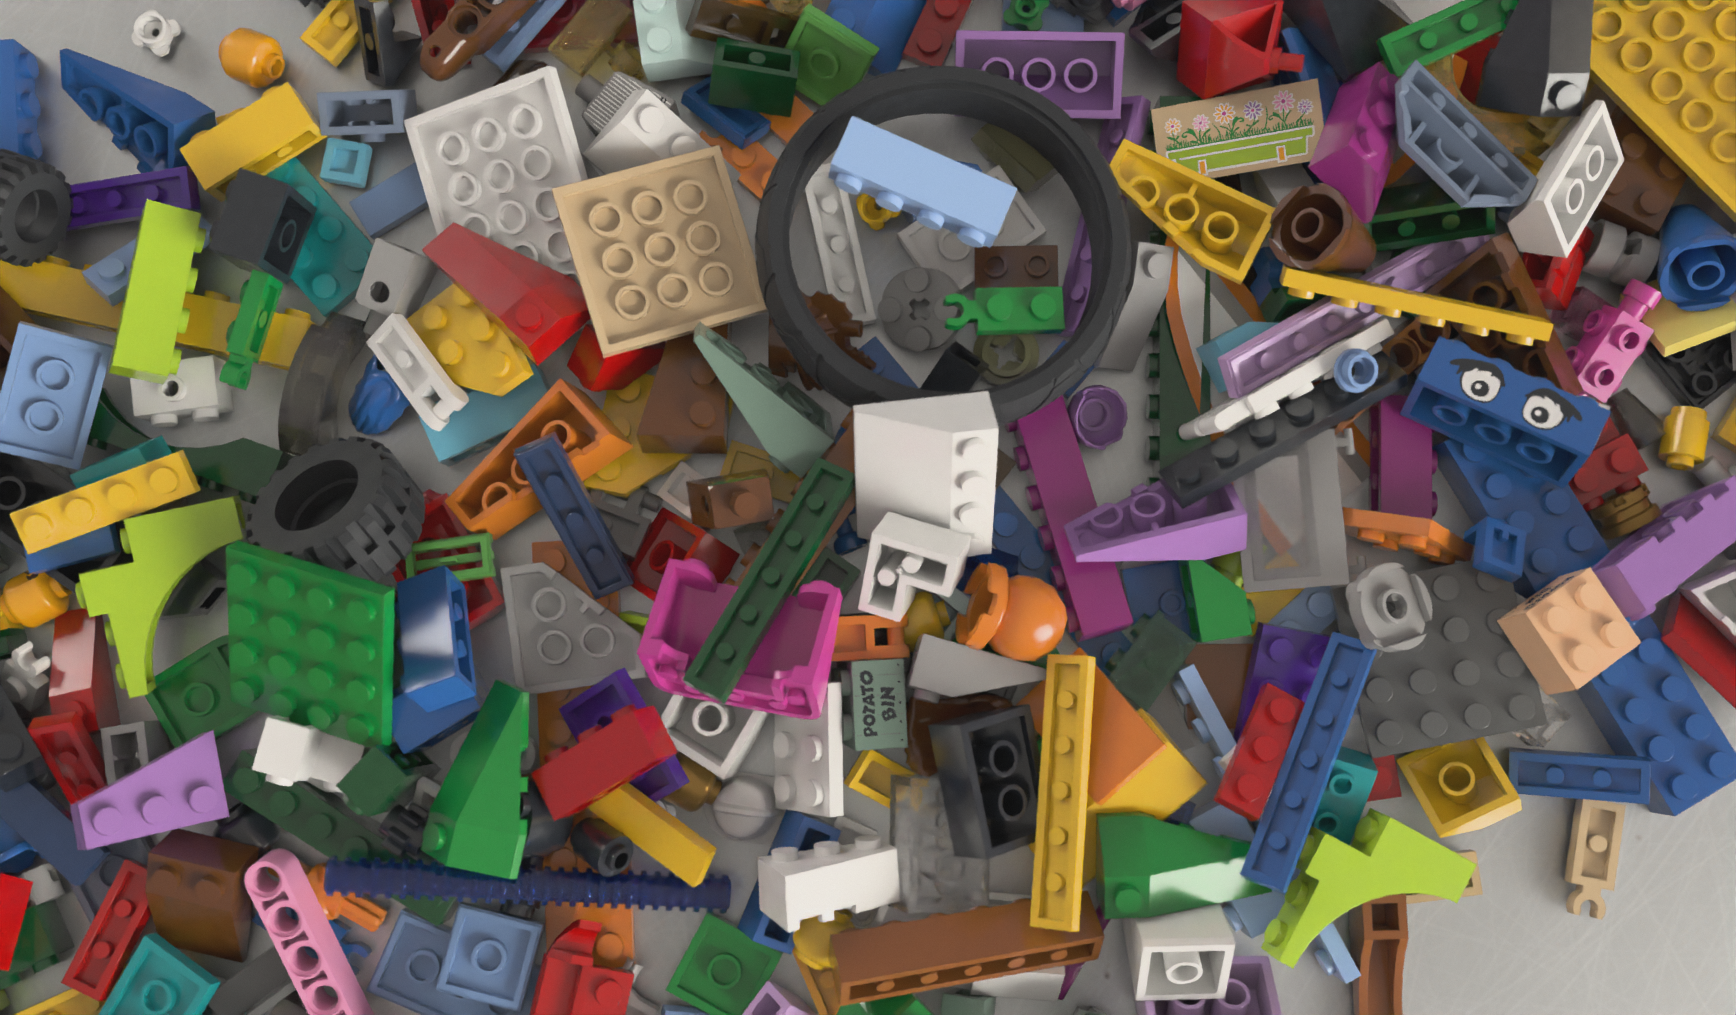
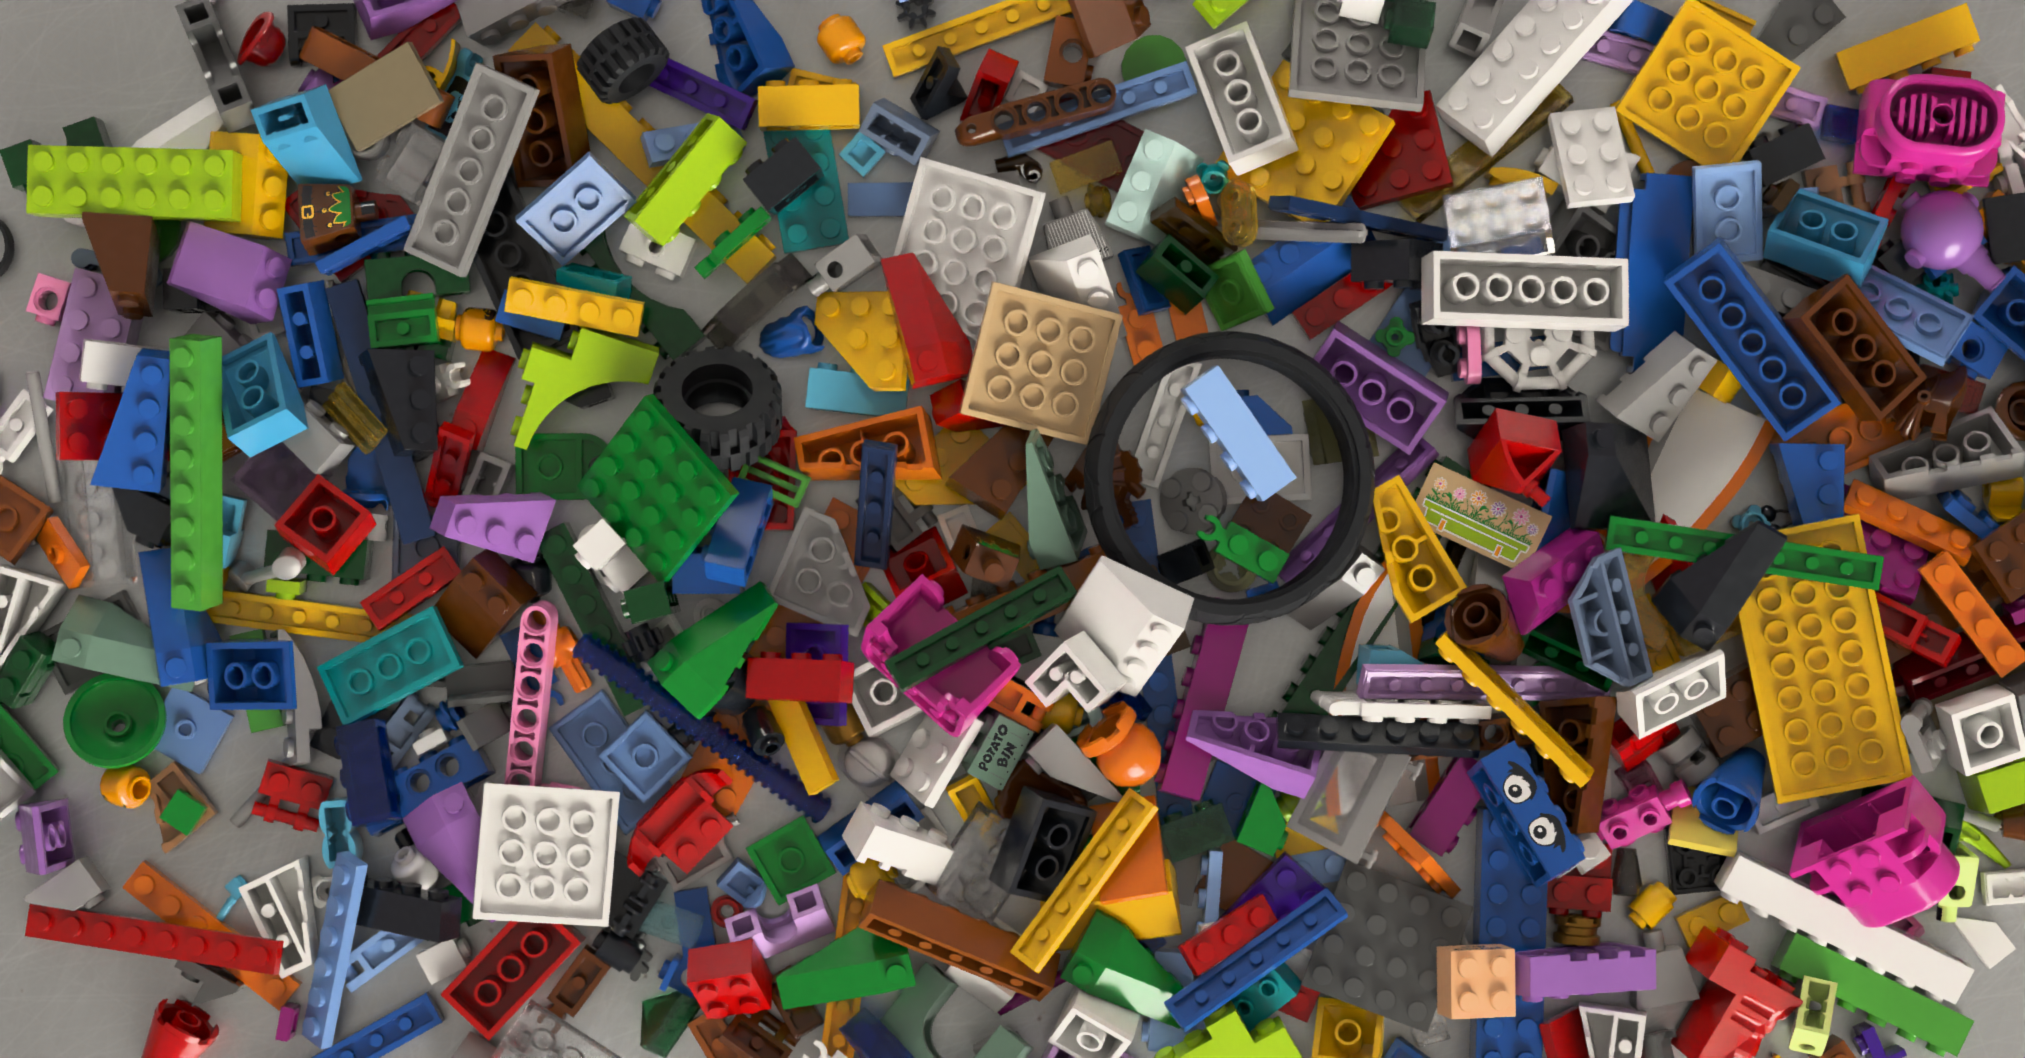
camera: 30 degrees right, 5 degrees up
white plate [366,313,469,431] -> none
medium lavender hair [1067,385,1128,450] -> none
medium blue plate [1334,348,1378,393] -> none
light grey plate [1345,562,1433,652] -> none
blue bracket [1463,516,1526,583] -> none

